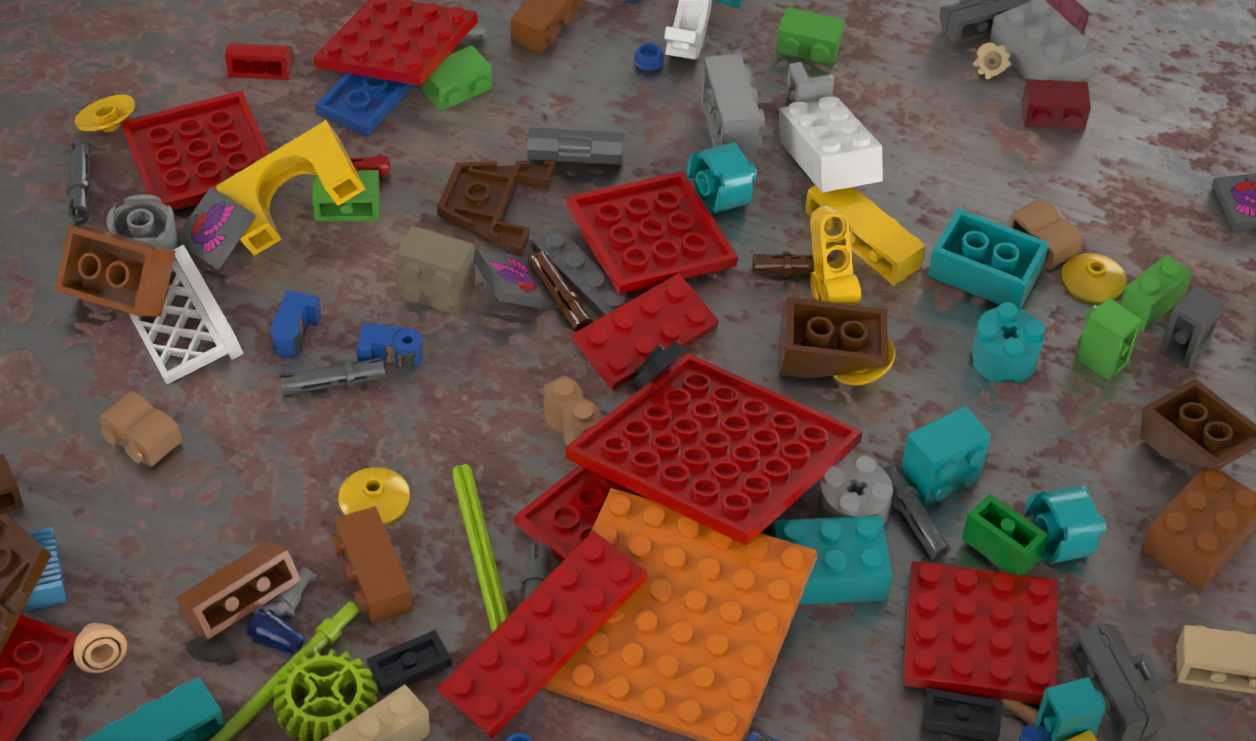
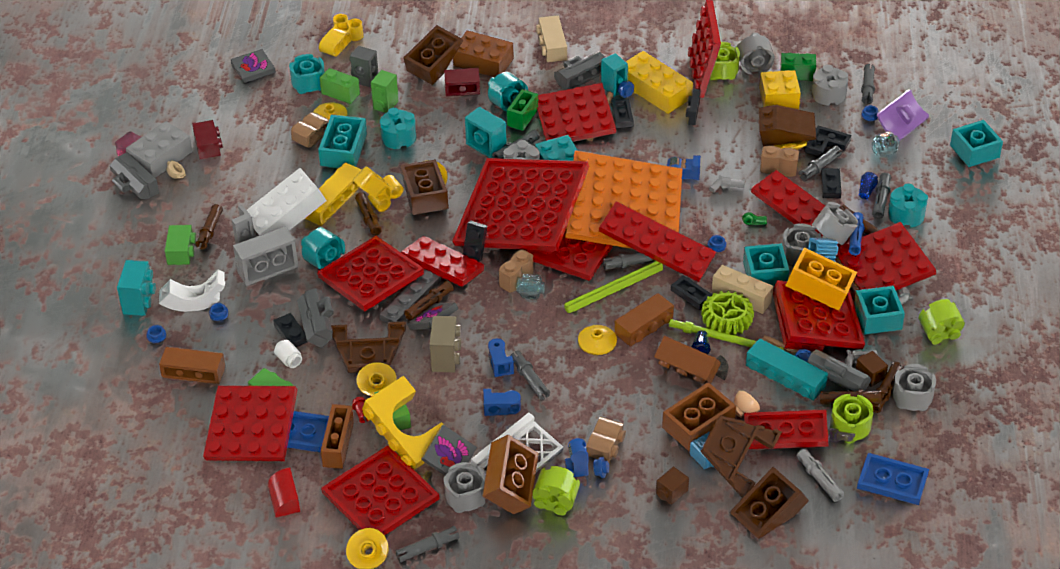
camera: 105 degrees left, 5 degrees down
none -> reddish brown pin [195,204,223,250]
none -> black plate [273,313,308,347]
none -> white brick [274,340,302,368]
none -> teal brick [289,54,325,94]
none -> dark orange brick [321,404,354,469]
none -> yellow dish [356,362,397,397]
none -> dark red brick [444,68,480,96]
none -> clear light blue head [517,274,545,299]
none -> lime brick [533,466,580,516]
none -> blue leg [565,438,589,477]
none -> blue plate [593,457,609,478]
none -> dark orange brick [662,382,736,452]

